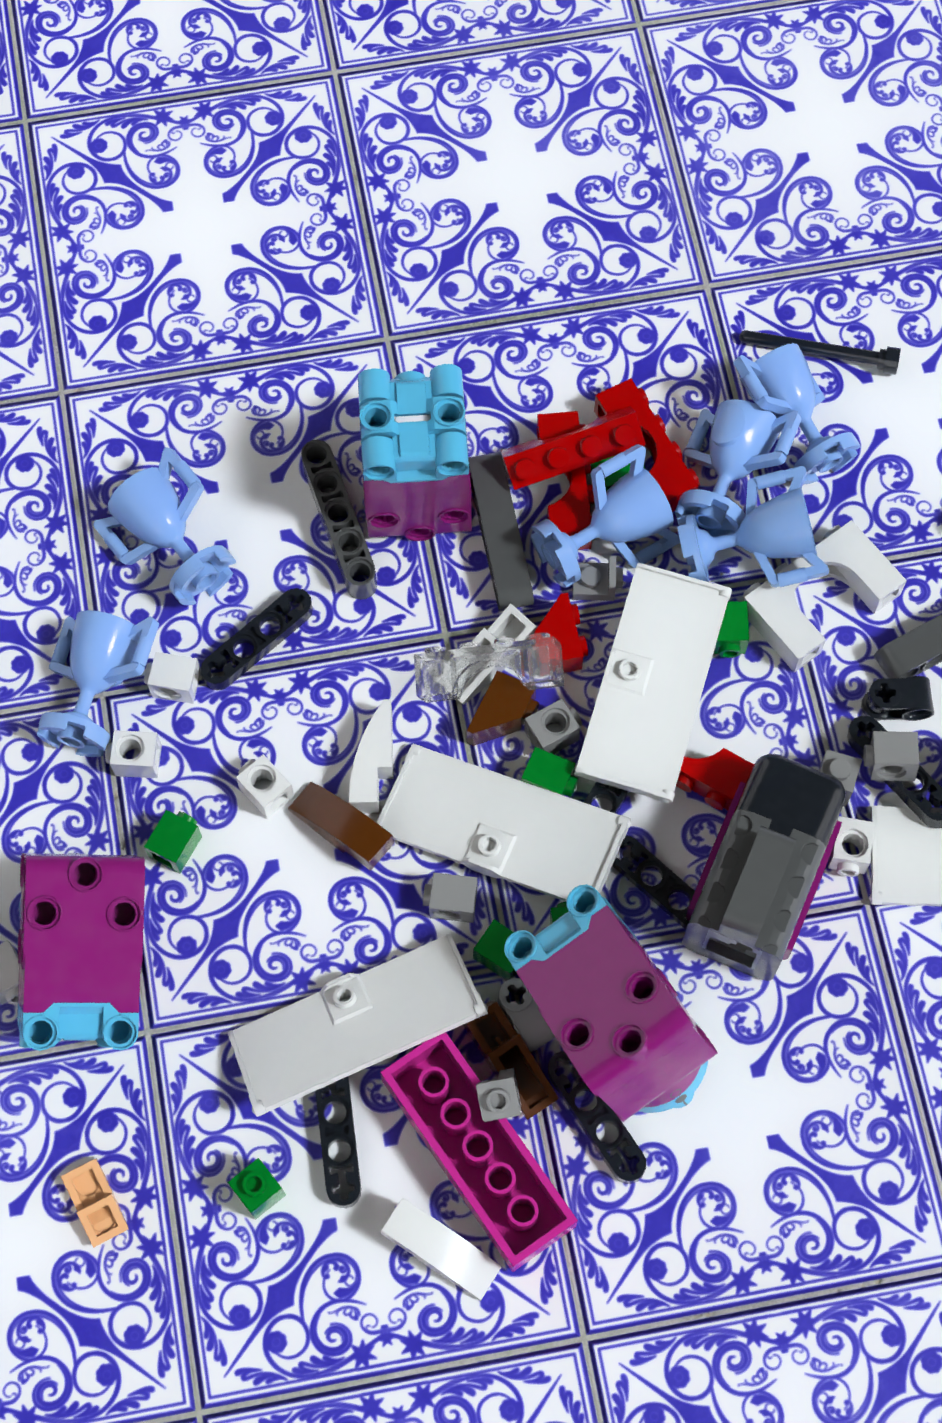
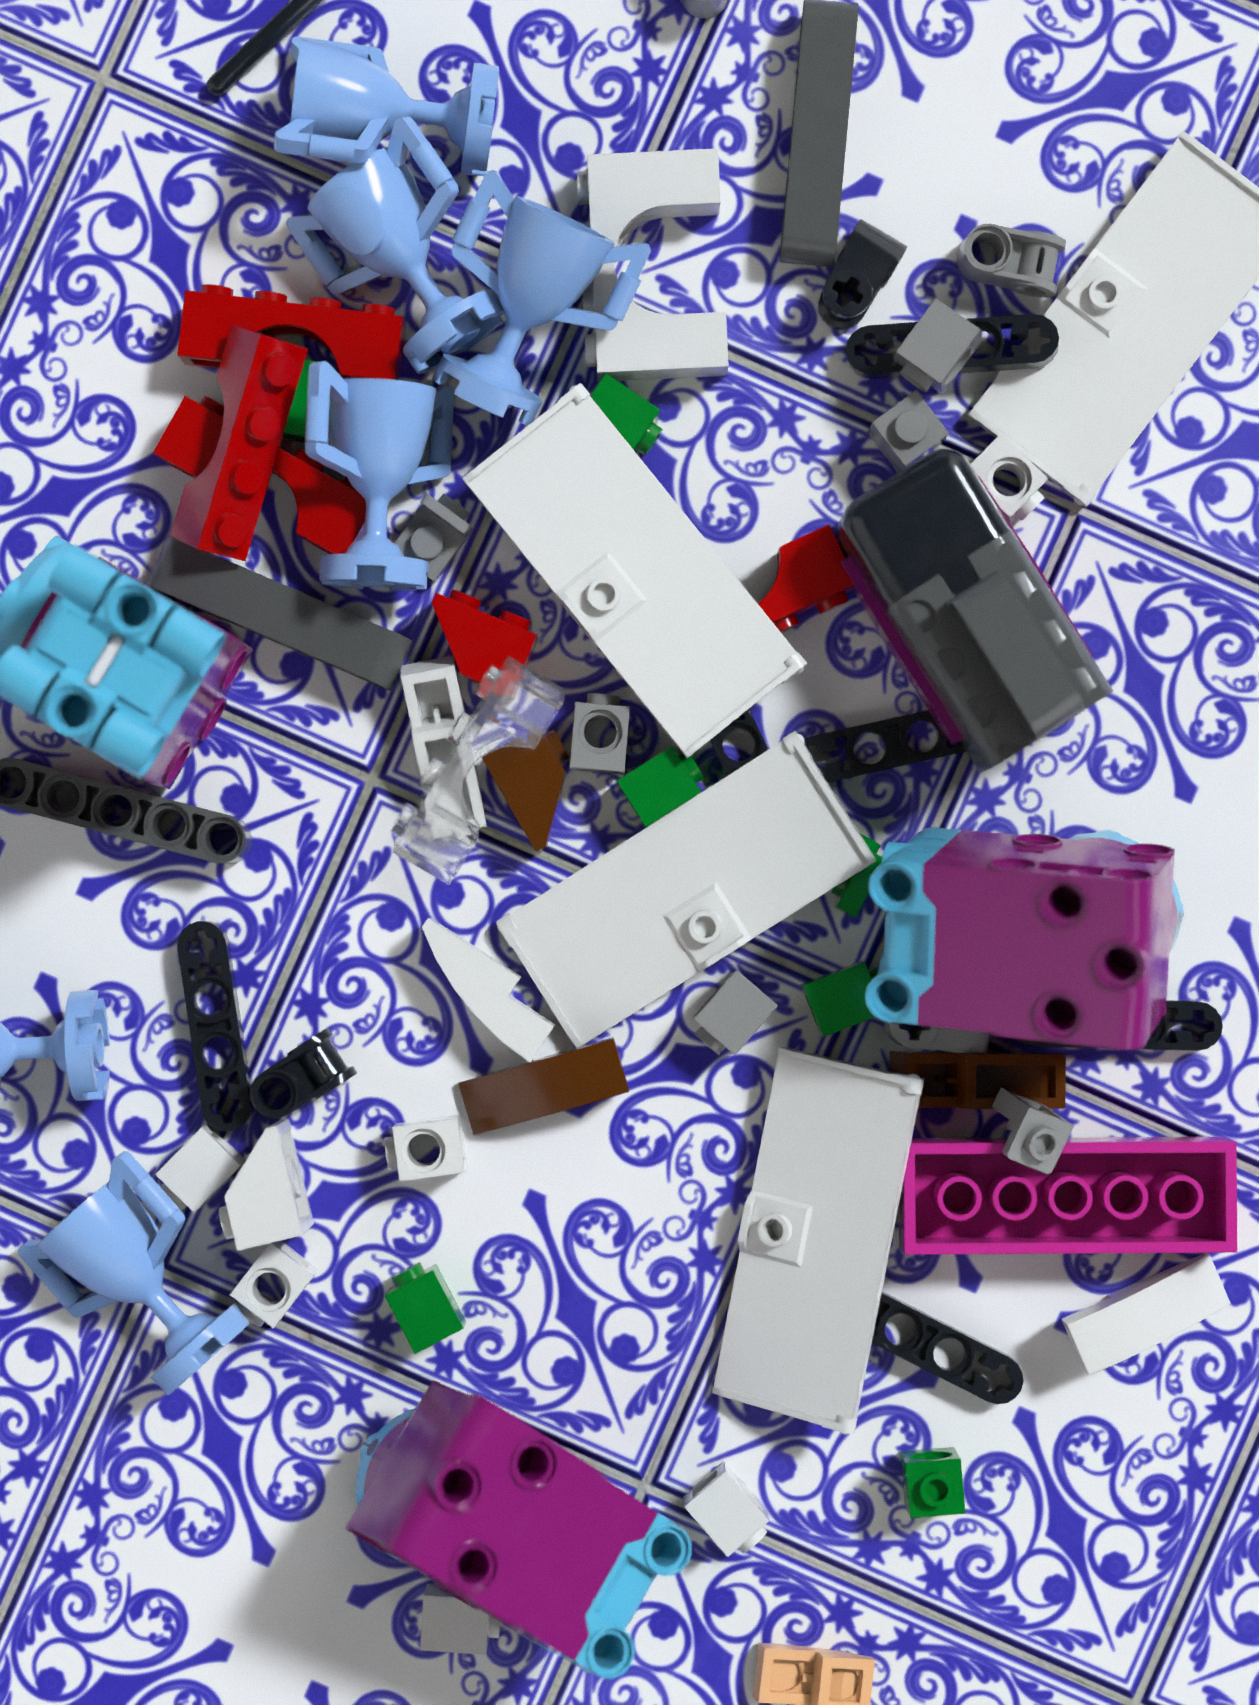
camera: 55 degrees left, 20 degrees up
none -> white slope [219,1119,314,1251]
none -> black piece [250,1027,358,1118]
none -> white brick [683,1461,769,1557]

